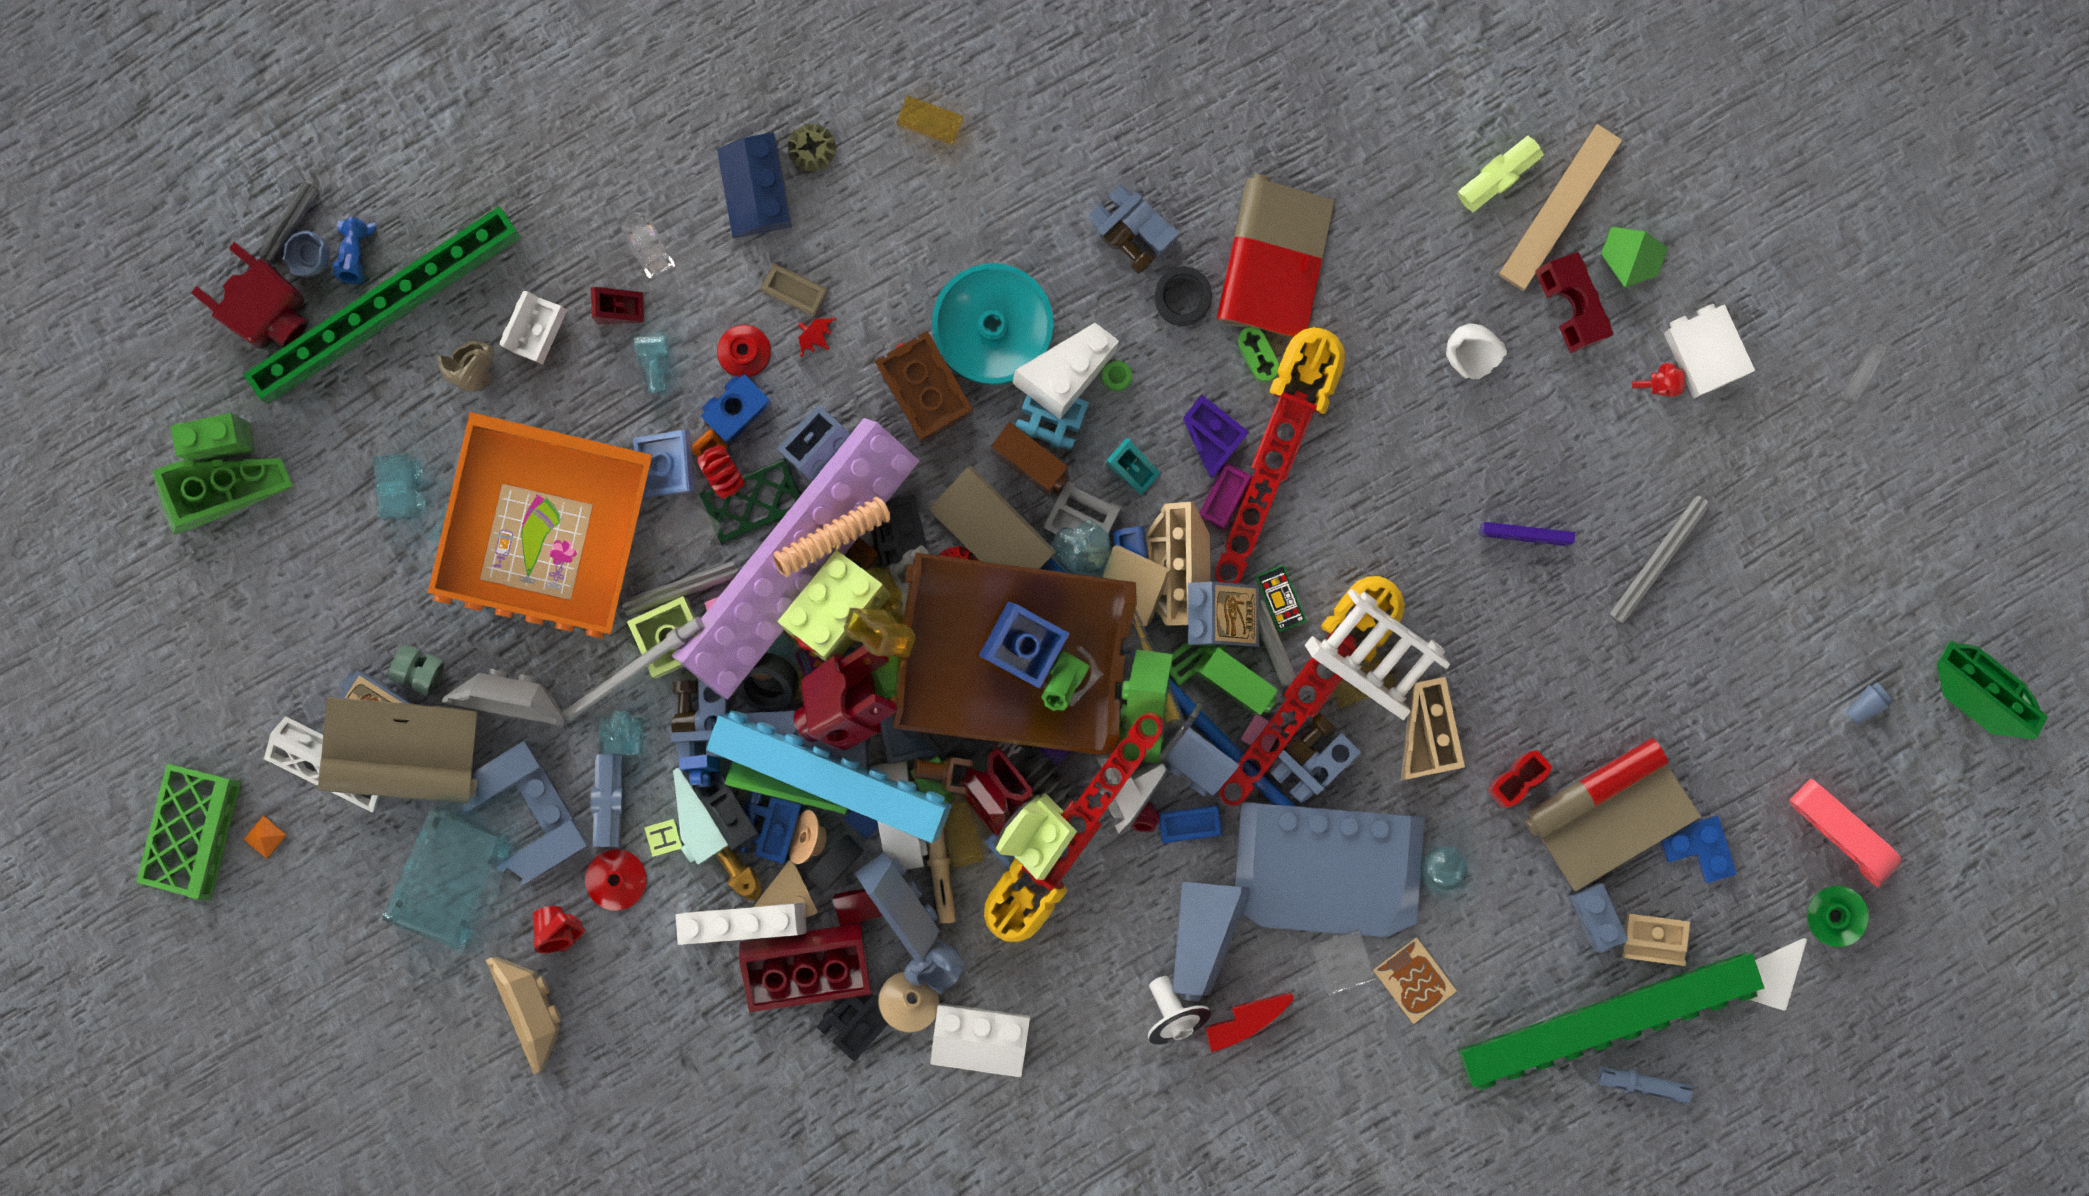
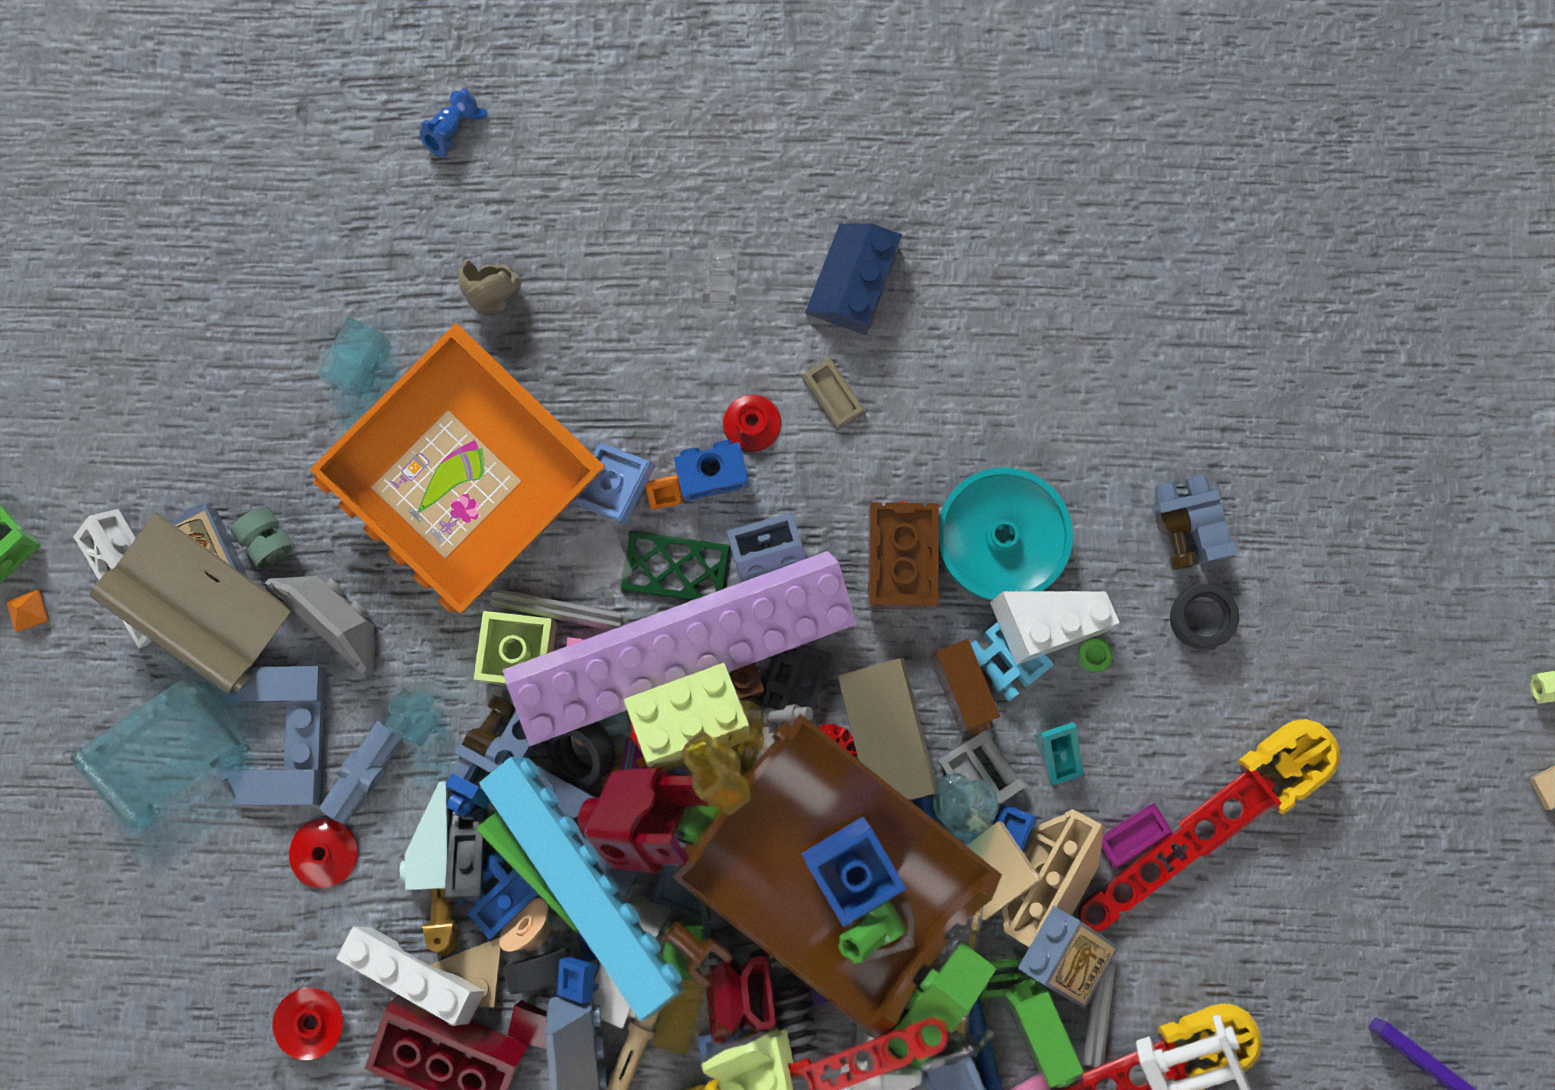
camera: 35 degrees right, 5 degrees down
bright green wedge [152,458,293,535] -> none
bright green brick [170,413,255,462] -> none
dark red piece [191,242,308,349] -> none
green brick [243,206,522,404] -> none
dark grey axle [259,182,319,264] -> none
sand blue hair [282,231,329,278] -> none
tan wedge [486,956,562,1074] -> none
white bracket [500,291,567,365] -> none
red piece [532,906,585,954] -> none
light grey bar [562,617,704,722] -> none
dark red slope [591,287,644,325] -> none
clear light blue pin [634,332,668,393] -> none
yellowish green tile [644,819,683,857] -> none
red gear [697,445,744,499] -> none
light nougat piece [773,497,890,577] -> none
olive gear [788,123,836,172] -> none
red piece [798,317,837,357] -> none
clear yellow tile [896,95,963,146] -> none
dark purple wing [1182,394,1249,478] -> none
door [1216,174,1335,338] -> none
bright green beam [1237,327,1279,383] -> none
tile [1255,565,1307,633] -> none
white hair [1446,323,1507,379] -> none
none -> red dish [272,987,344,1060]
none -> blue tile [557,957,600,1003]

